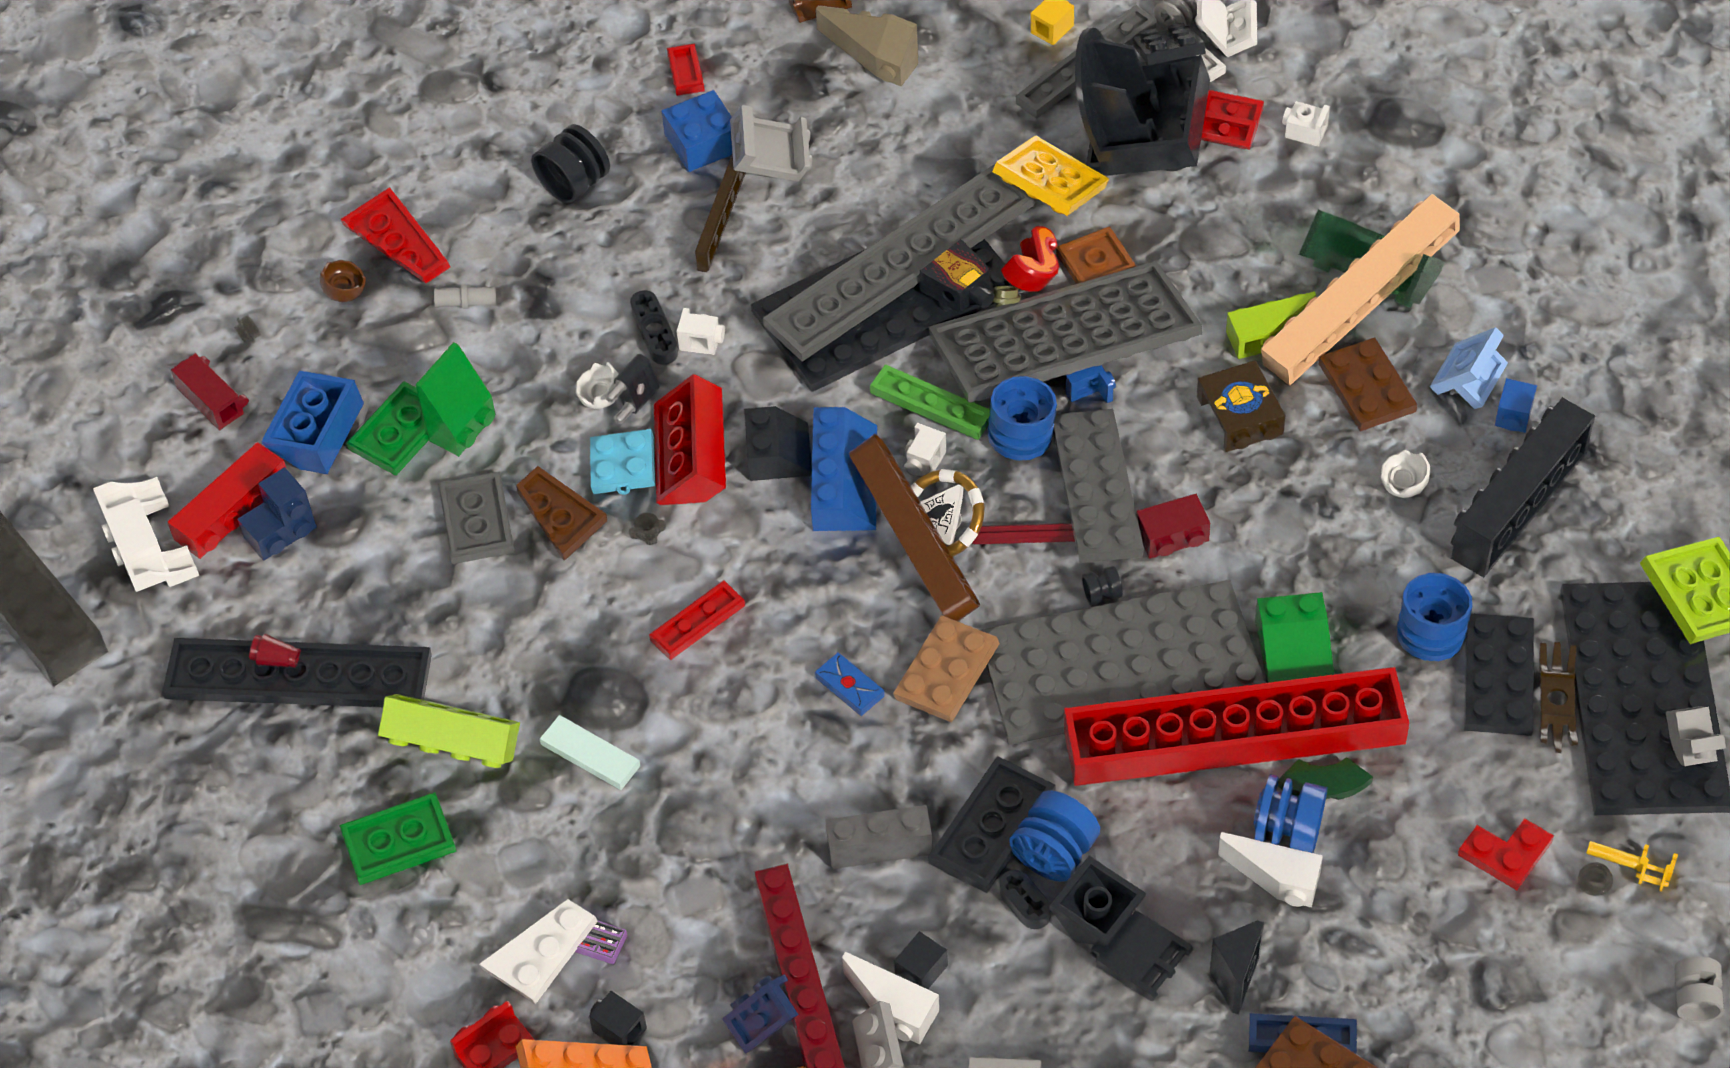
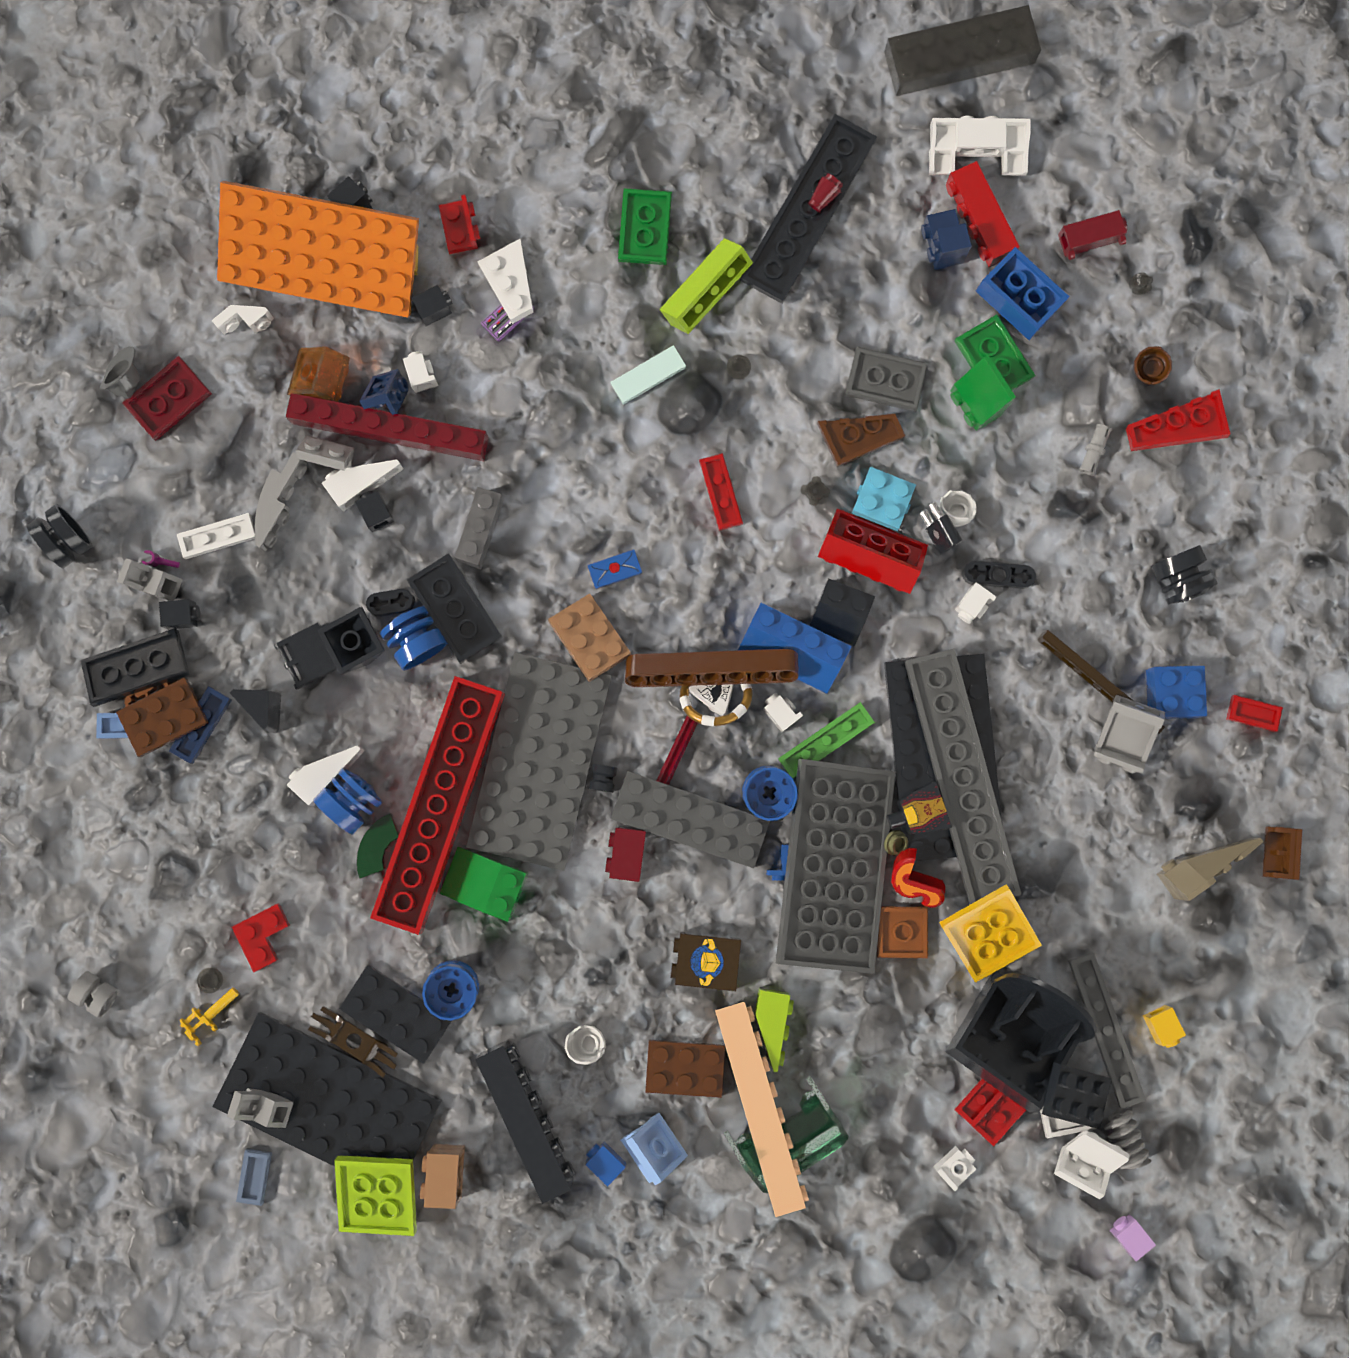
camera: 110 degrees right, 30 degrees up
none -> white brick [403,351,438,393]
none -> medium nougat brick [420,1144,465,1209]
none -> clear smoke plate [726,355,751,380]

